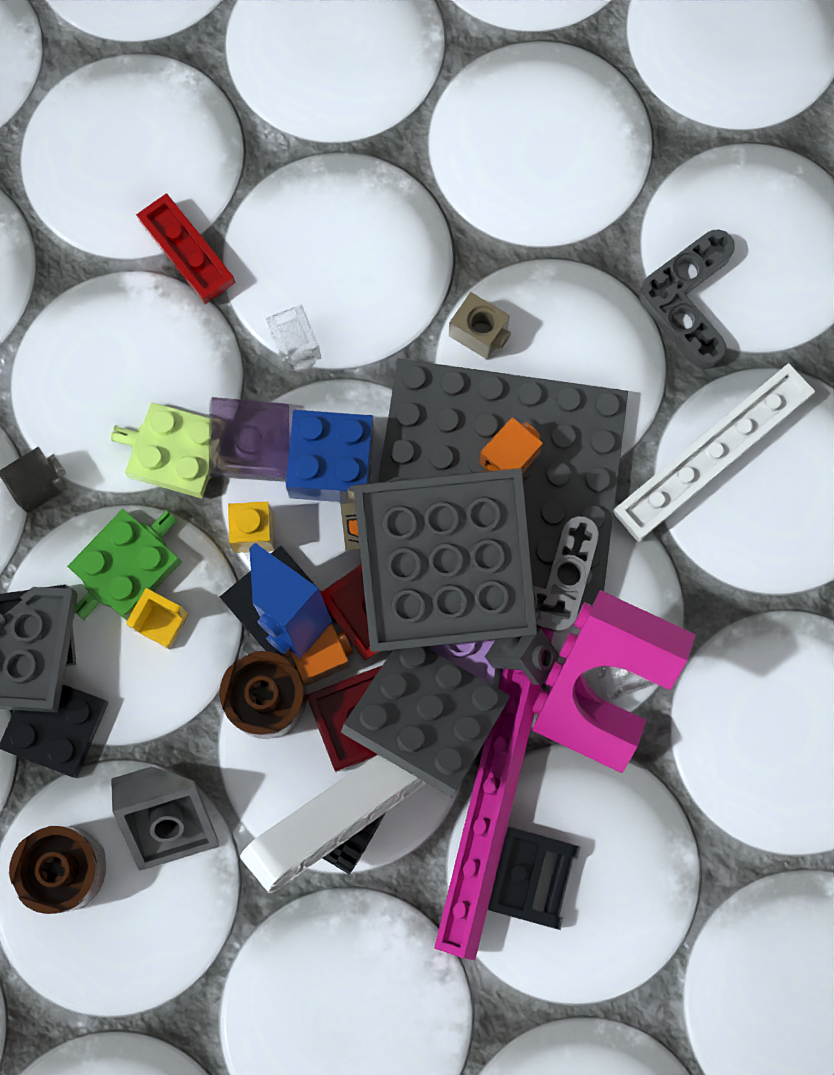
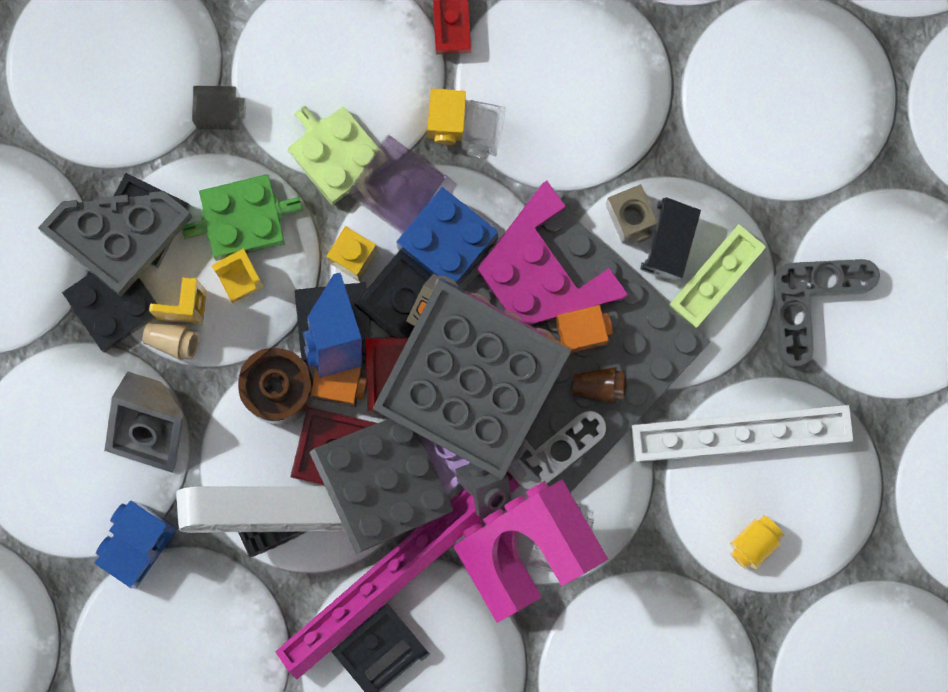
camera: 35 degrees right, 5 degrees up
reddish brown brick [9,826,106,914] -> none
none -> blue brick [94,500,178,589]
none -> tan cone [142,323,199,361]
none -> yellow panel [149,277,207,326]
none -> black tile [354,249,432,337]
none -> yellow brick [427,88,466,145]
none -> dark pink wing [477,181,628,326]
none -> reddish brown cone [573,367,627,404]
none -> black hinge [640,197,701,281]
none -> yellowish green plate [669,224,766,328]
none -> yellow brick [730,515,785,569]

